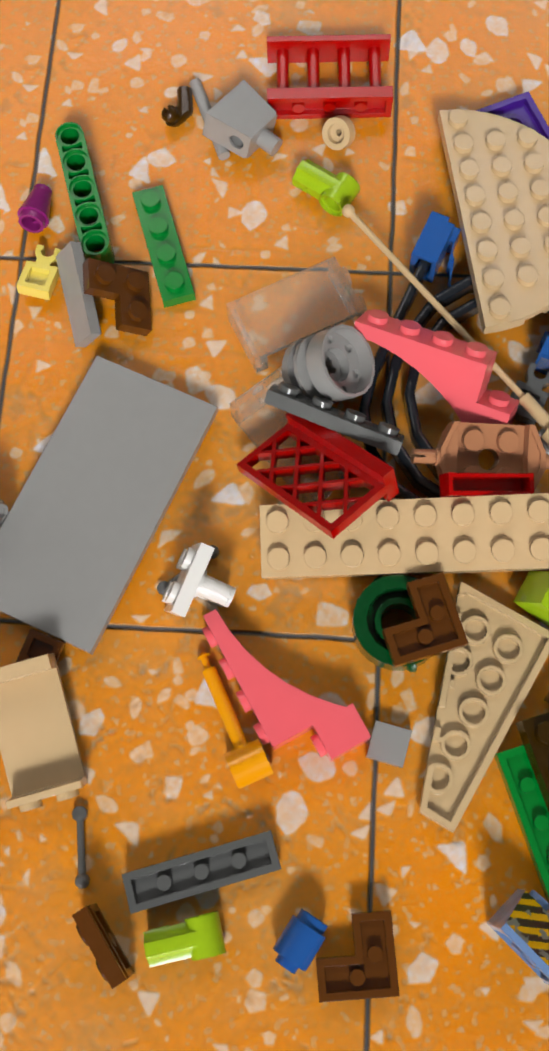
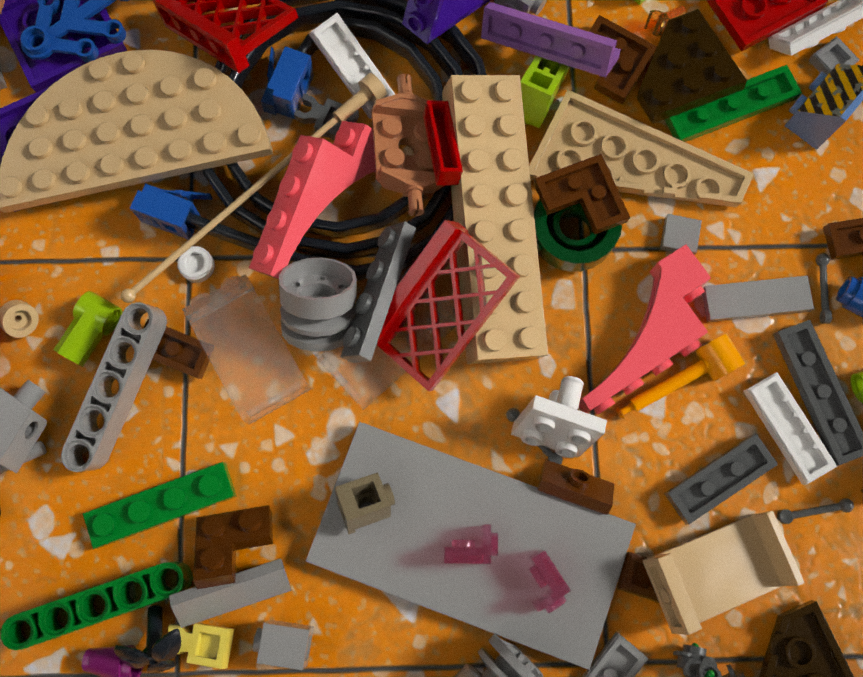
camera: 100 degrees left, 5 degrees up
none -> light grey beam [61,302,167,472]
none -> black plant [114,605,181,673]
none -> reddish brown plate [144,319,216,379]
none -> white tile [177,246,215,283]
none -> light grey brick [253,619,314,670]
none -> dark tan brick [335,472,395,535]
none -> clear pink bracket [444,524,498,564]
none -> clear pink bracket [528,549,571,613]
none -> reddish brown plate [537,459,614,515]
none -> dark grey plate [664,434,778,525]
none -> light grey tile [702,275,814,322]
none -> white plate [743,372,838,485]
none -> dark grey hinge [815,253,832,324]

